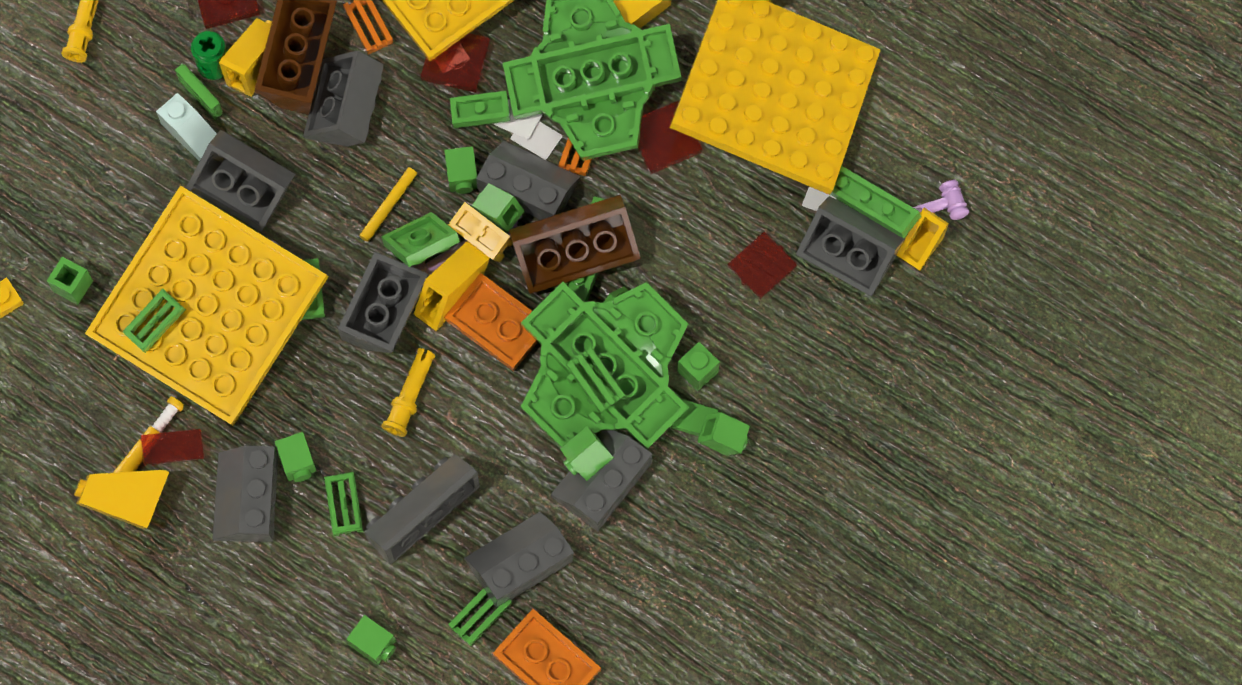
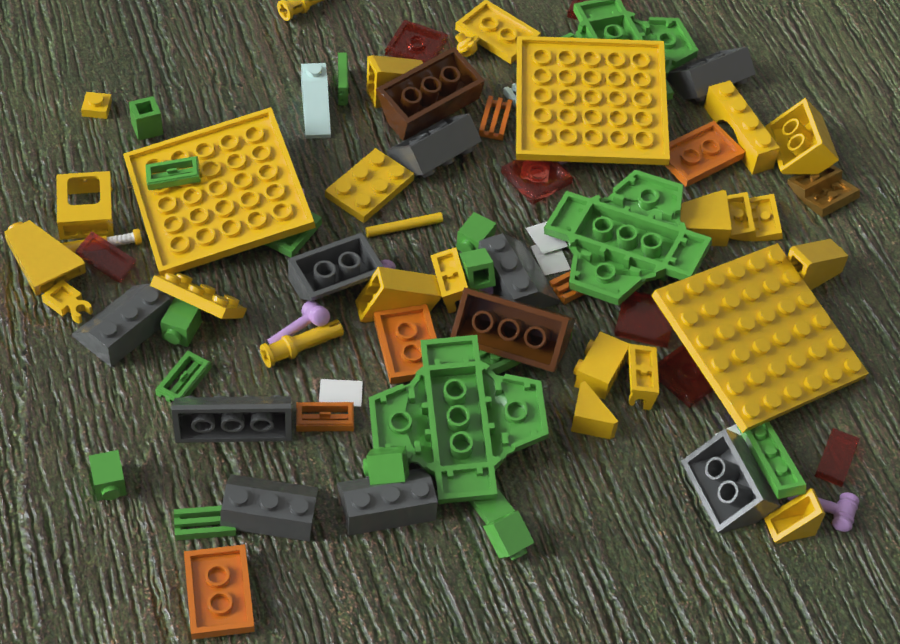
camera: 35 degrees right, 20 degrees down
dark grey slope [186,130,296,232] -> none
green piece [191,31,227,80] -> none
bright green plate [381,212,460,267] -> none
bright green plate [450,91,510,128] -> none
bright green tile [566,347,625,413] -> none
bright green brick [677,342,720,392] -> none
clear red piece [727,232,797,299] -> none
none -> yellow plate [42,279,93,324]
none -> yellow window [56,171,114,240]
none -> yellow plate [150,273,247,319]
none -> lavender piece [267,301,330,344]
none -> orange tile [296,402,354,432]
none -> white sticker [319,379,363,407]
none -> yellow plate [325,148,414,223]
none -> yellow slope [571,381,619,439]
none -> yellow brick [573,331,629,400]
none -> yellow hinge [627,344,659,410]
none -> clear red tile [657,344,713,408]
none -> clear red tile [815,428,860,487]

